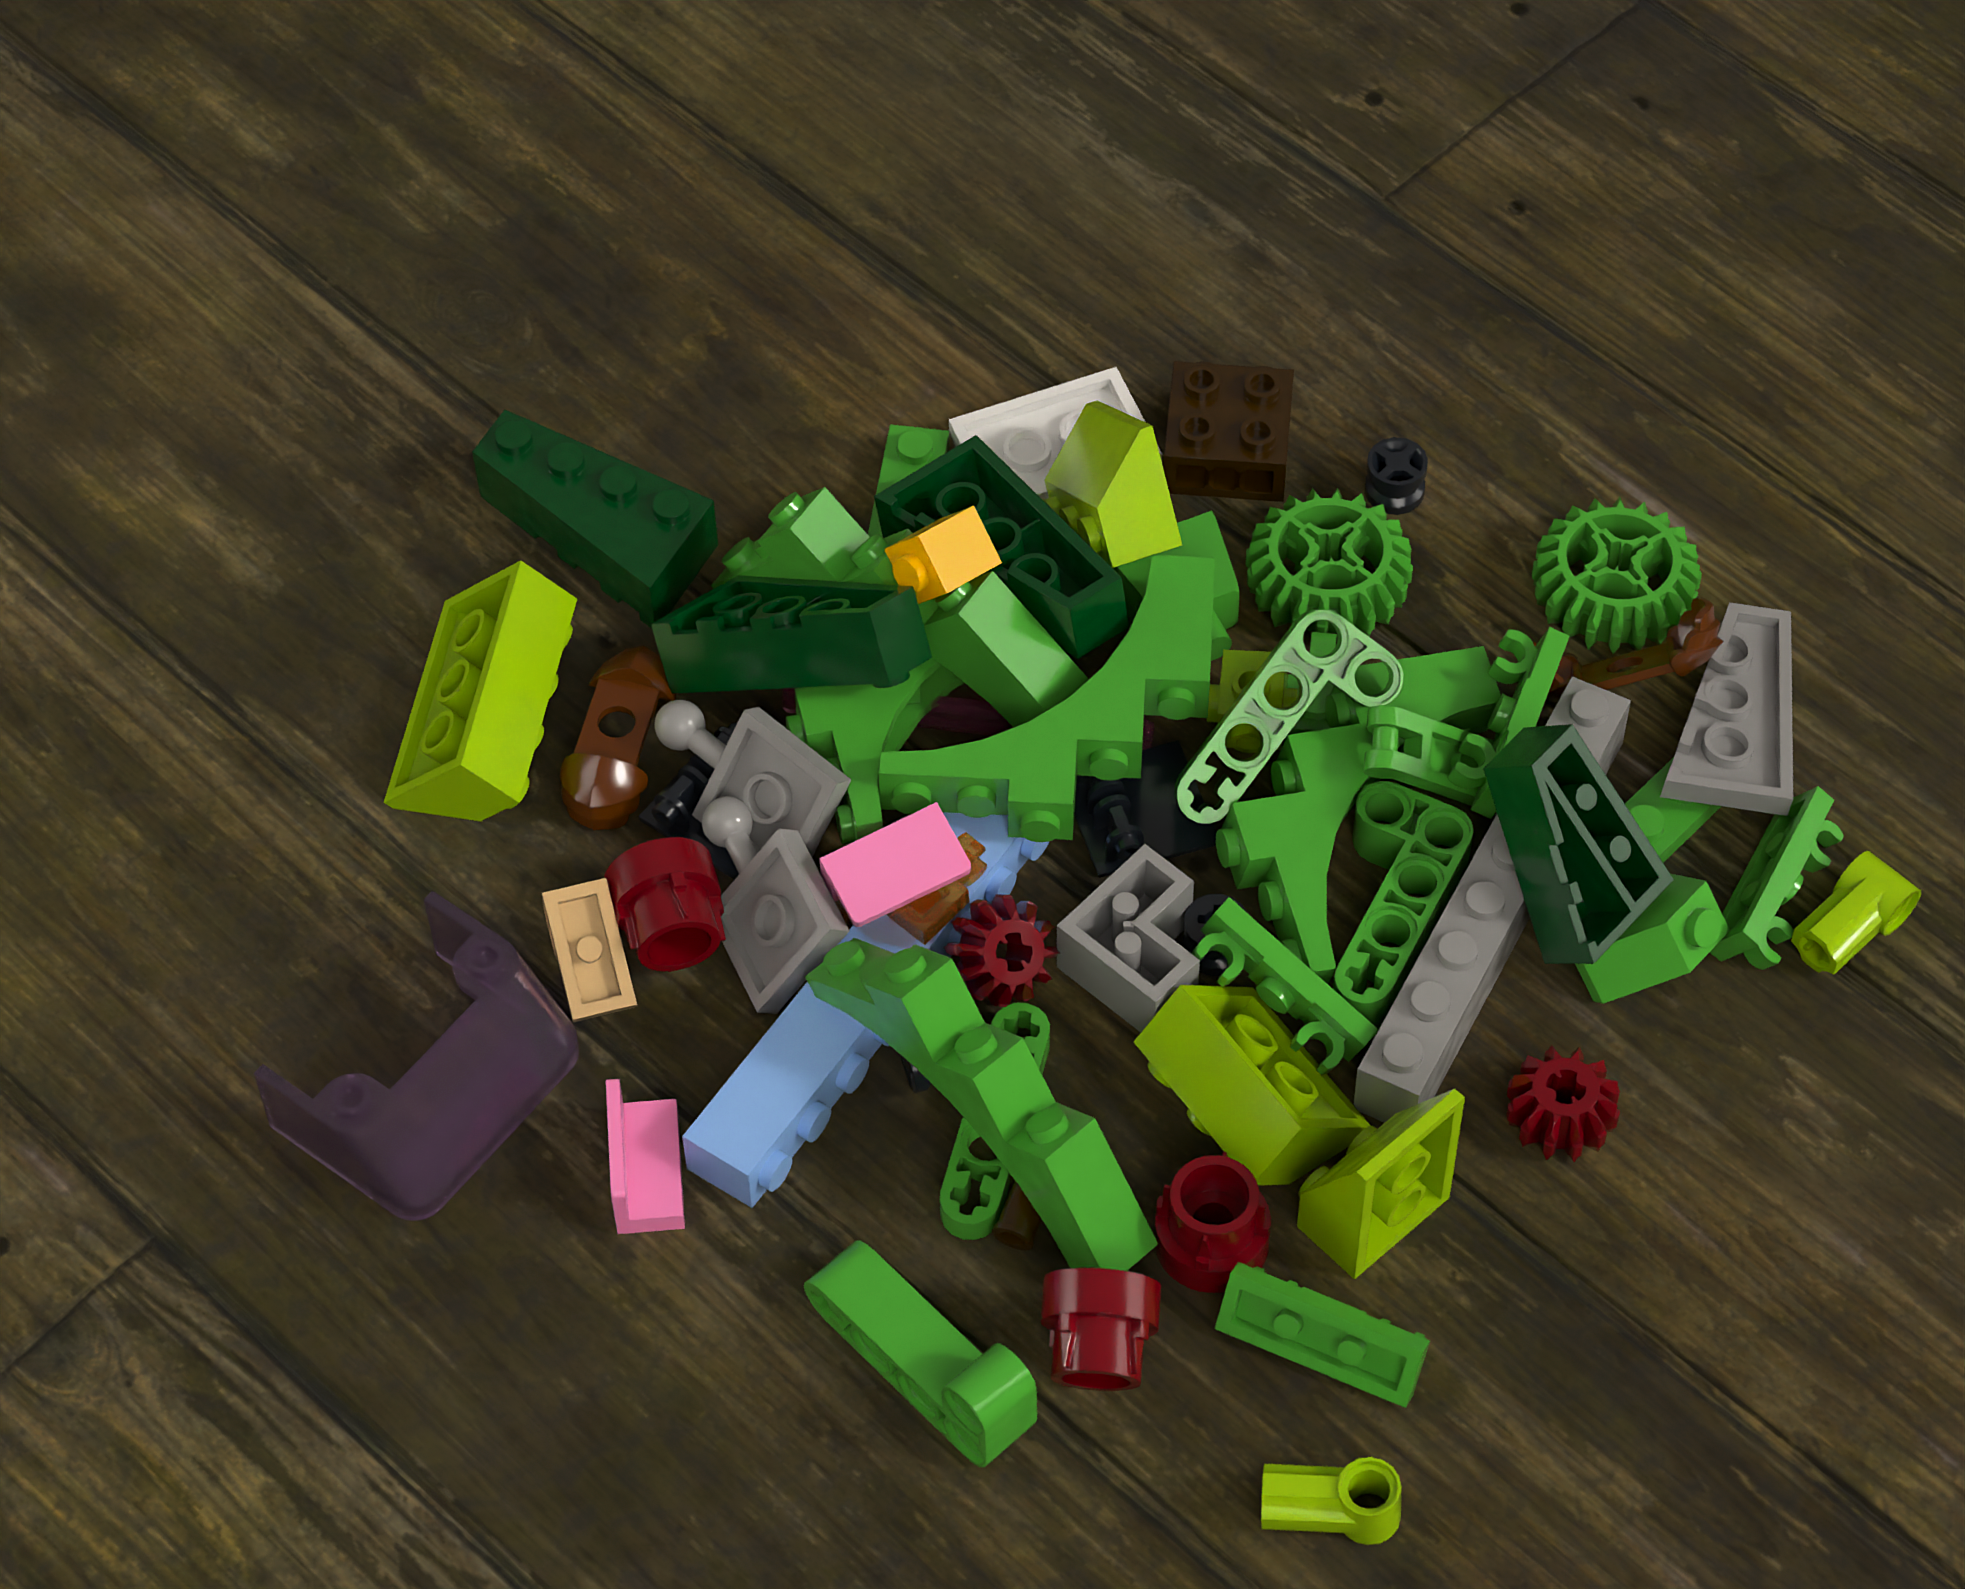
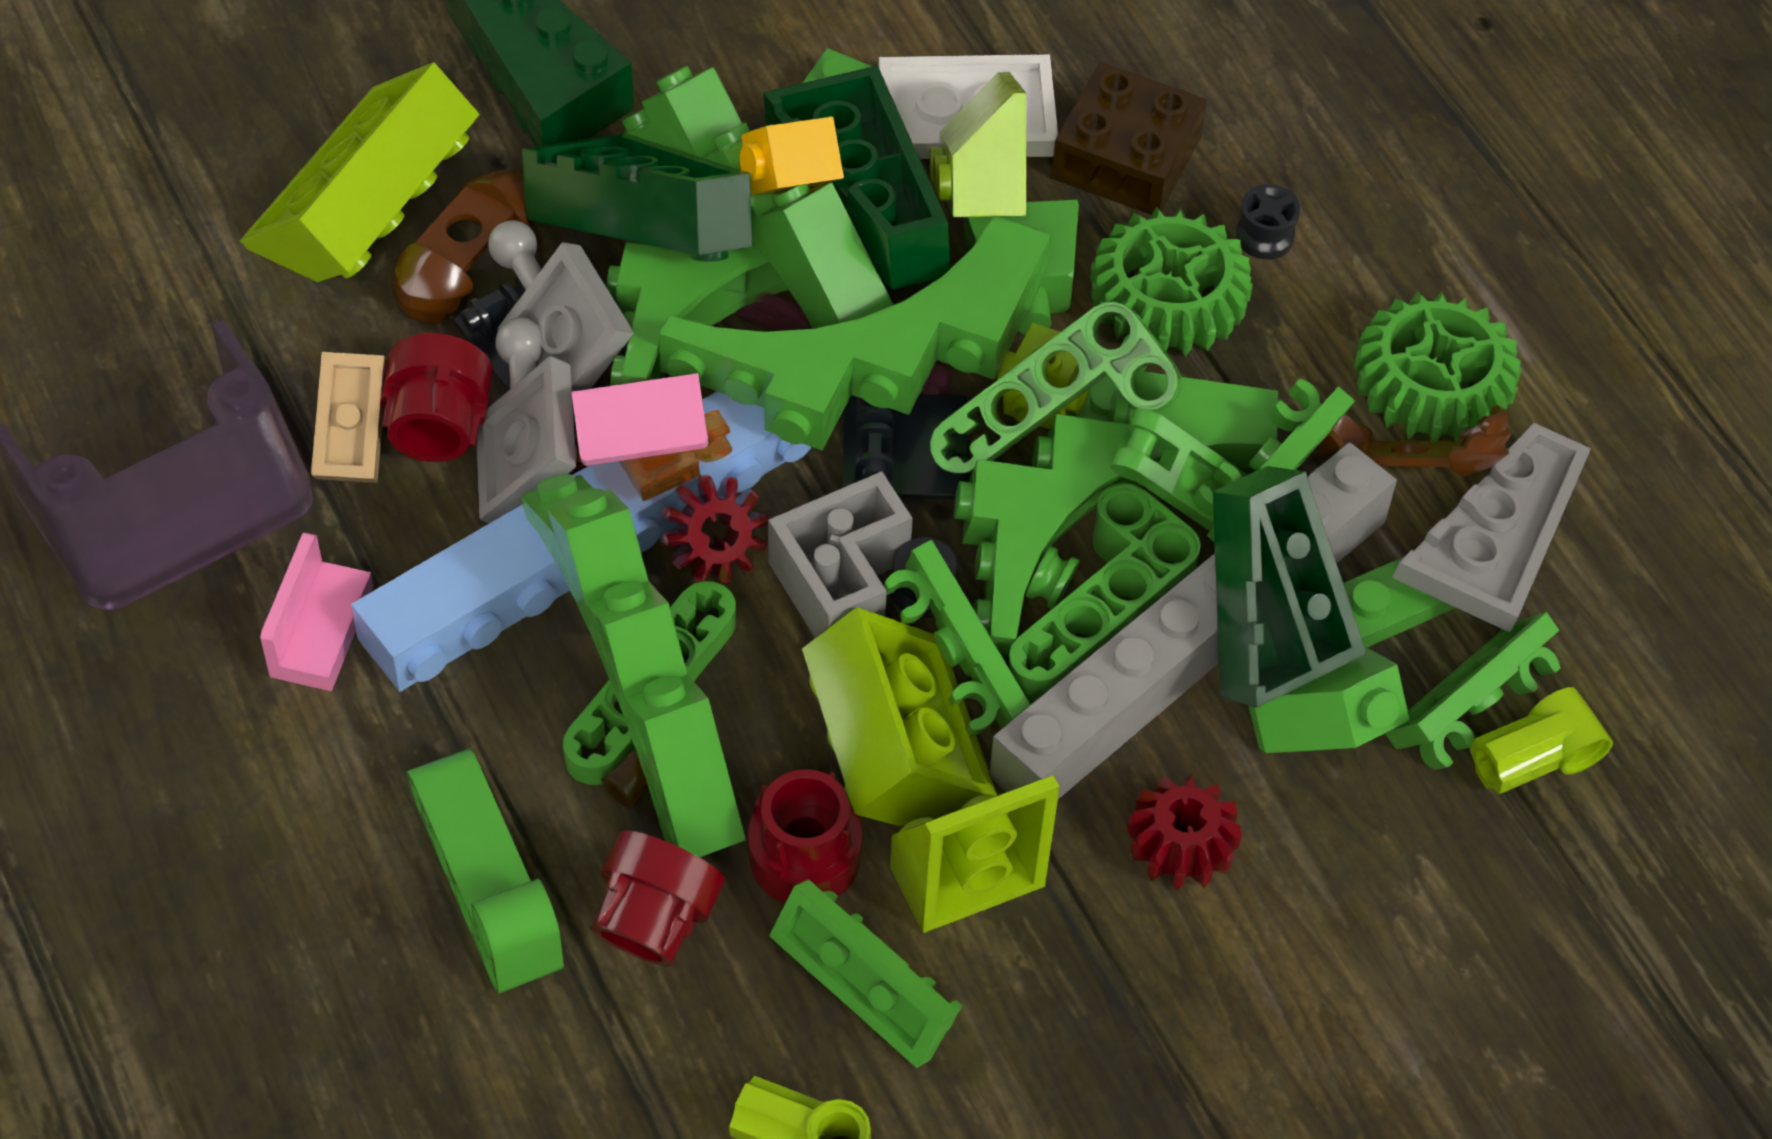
camera: 15 degrees right, 0 degrees up
none -> bright green bush [1026,546,1080,610]

